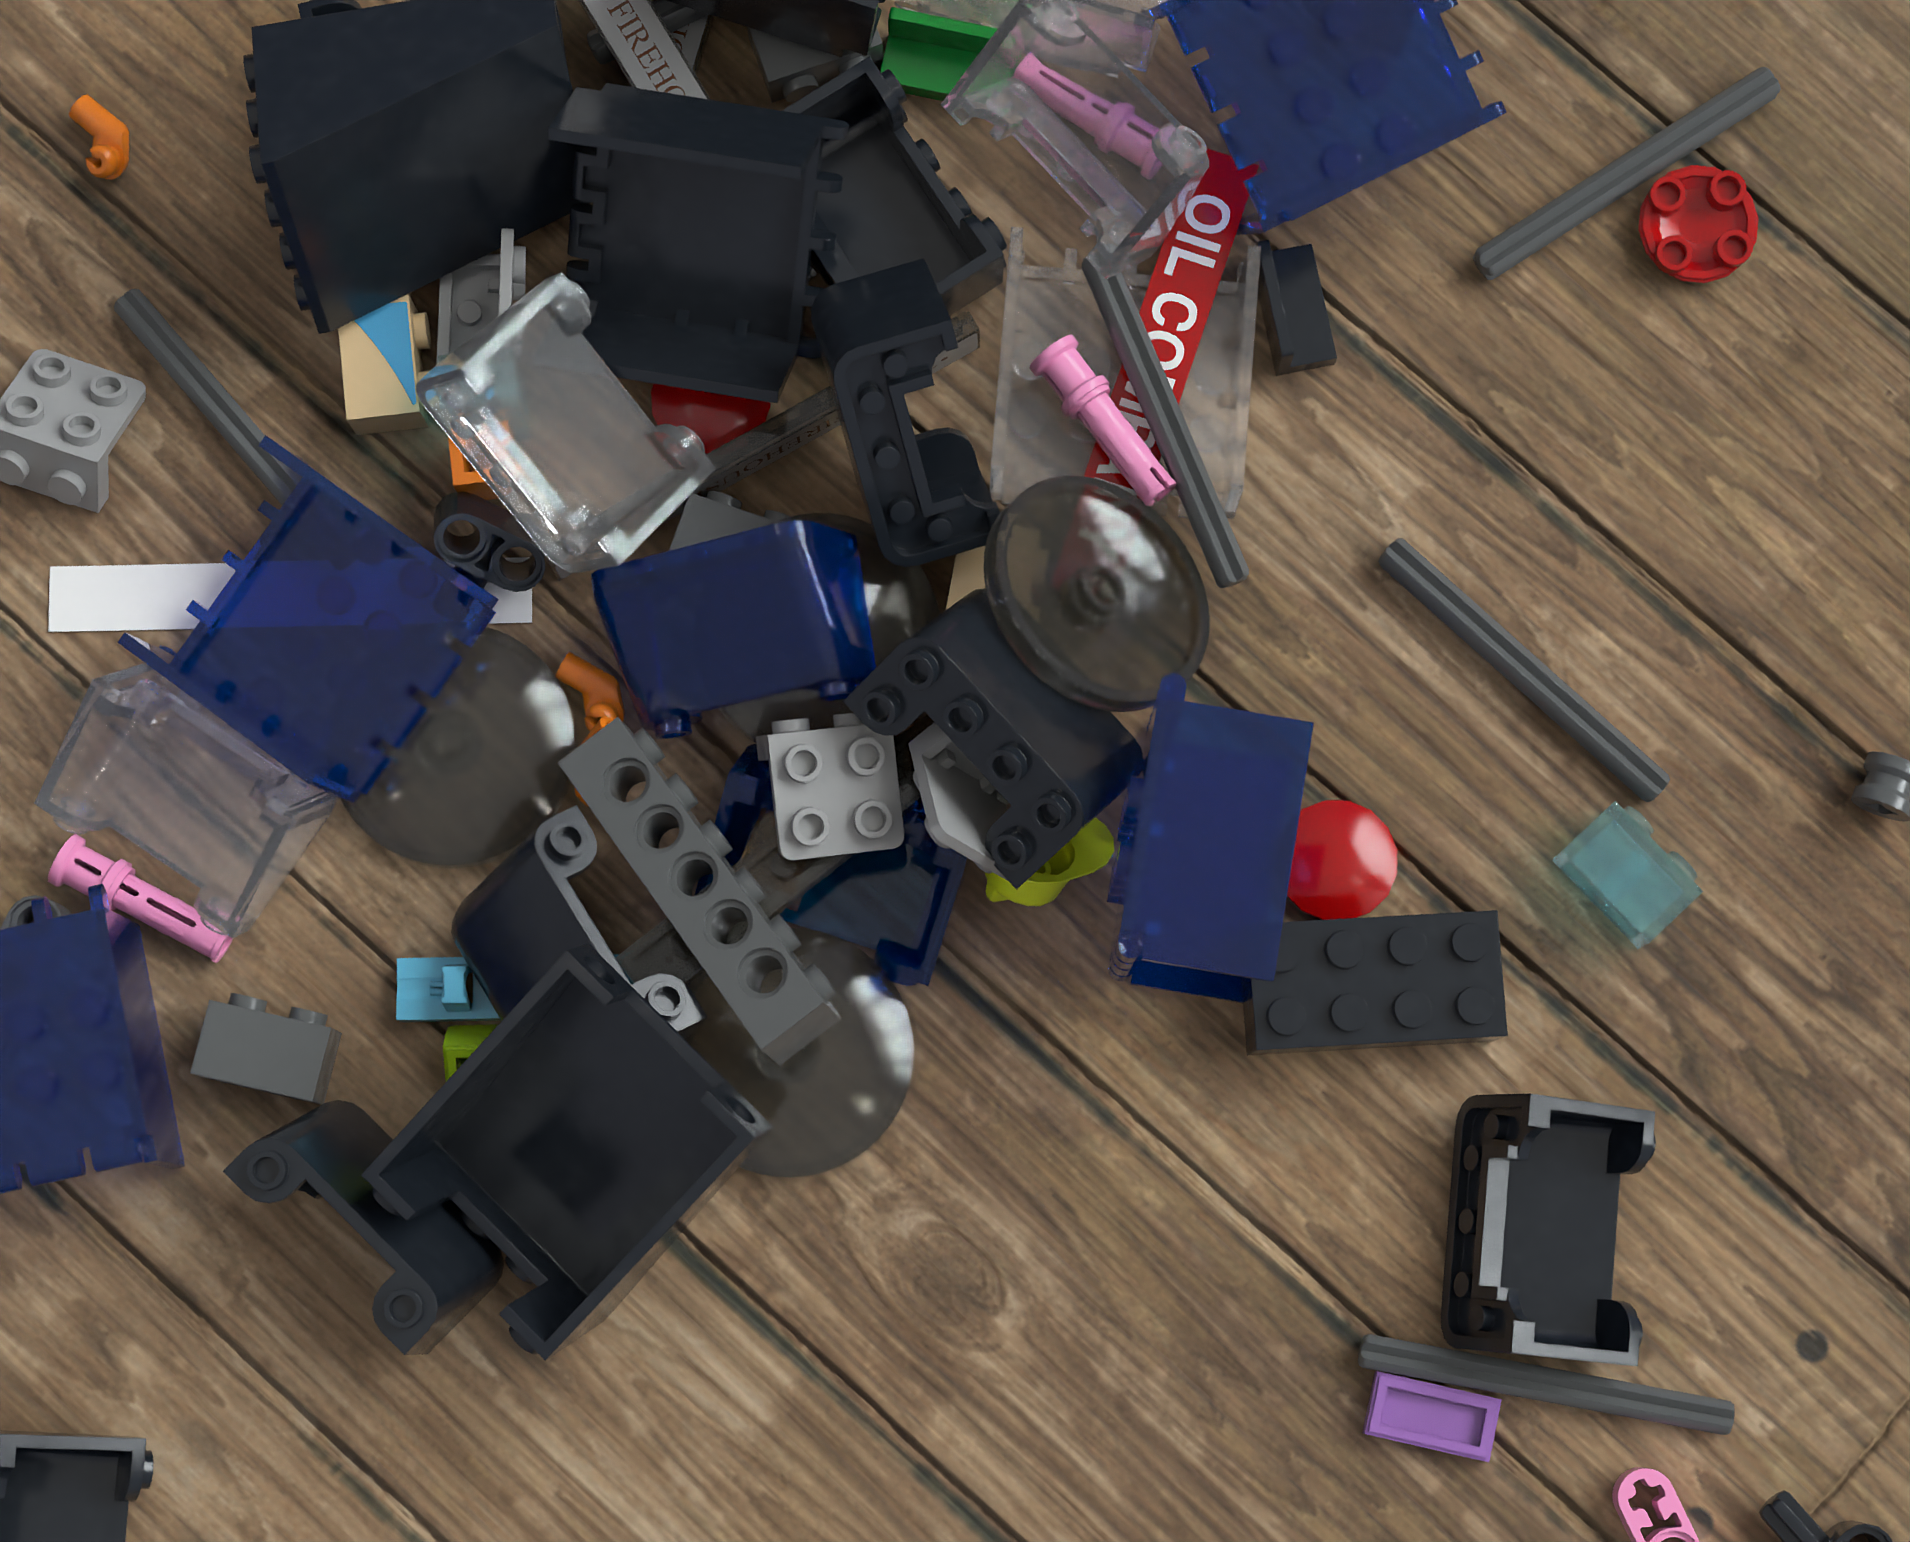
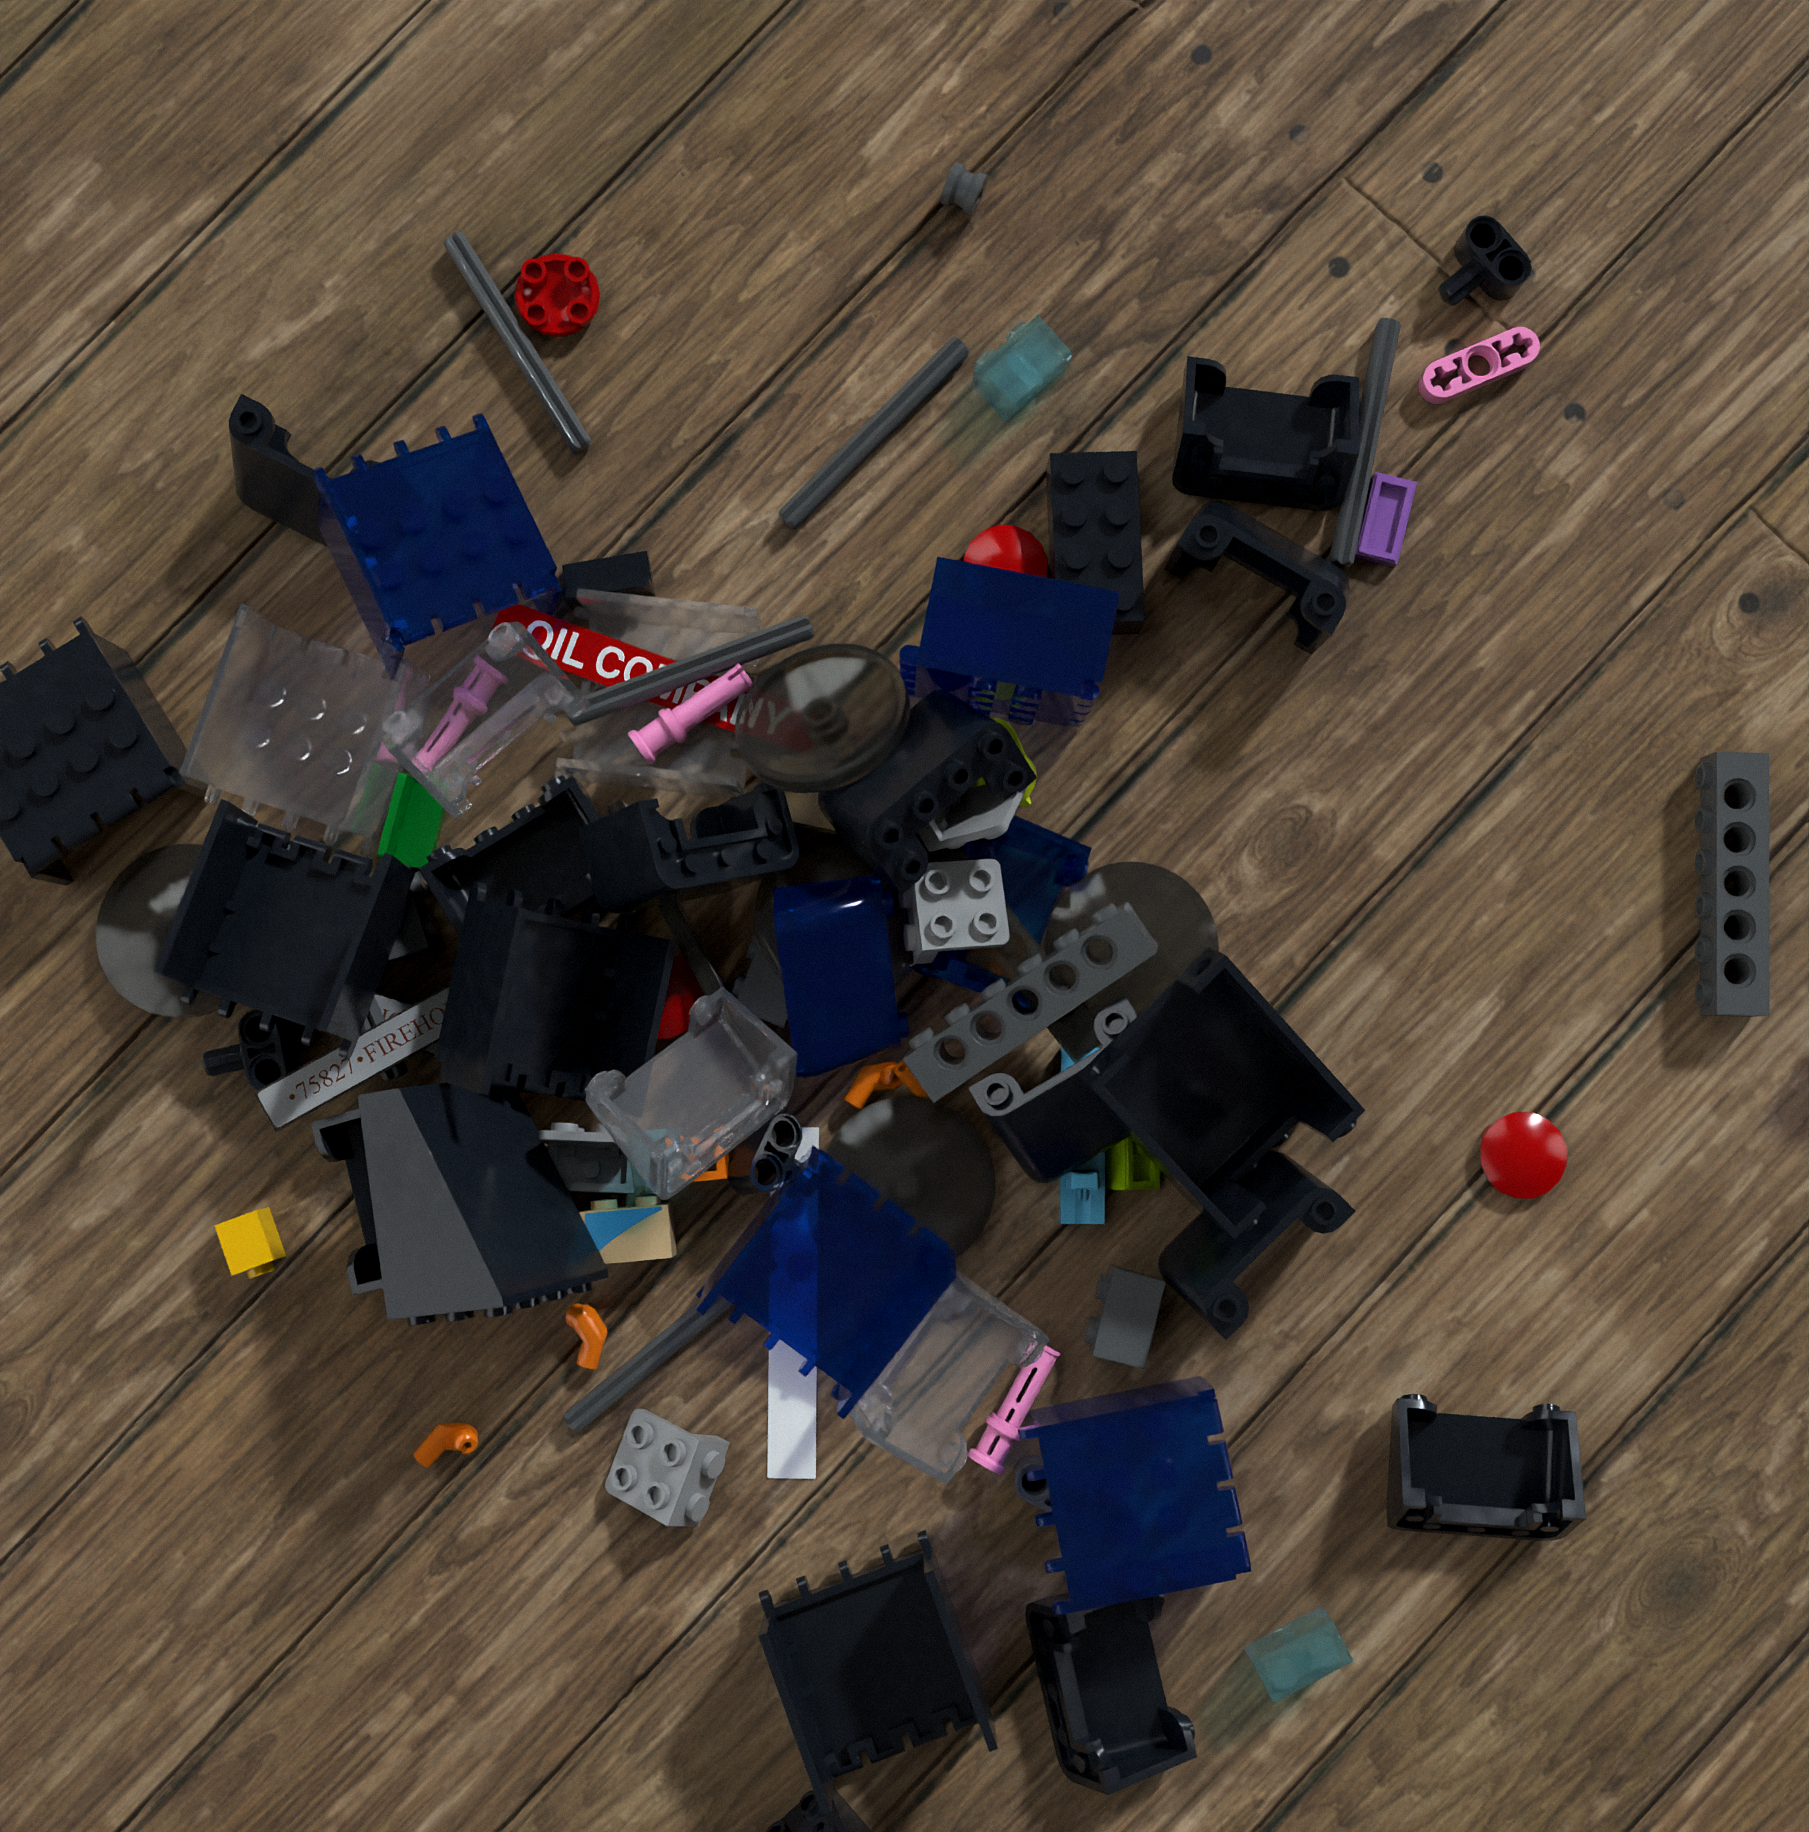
camera: 90 degrees left, 5 degrees up
none -> orange arm [565,1303,607,1369]
none -> black windscreen [1164,501,1350,655]

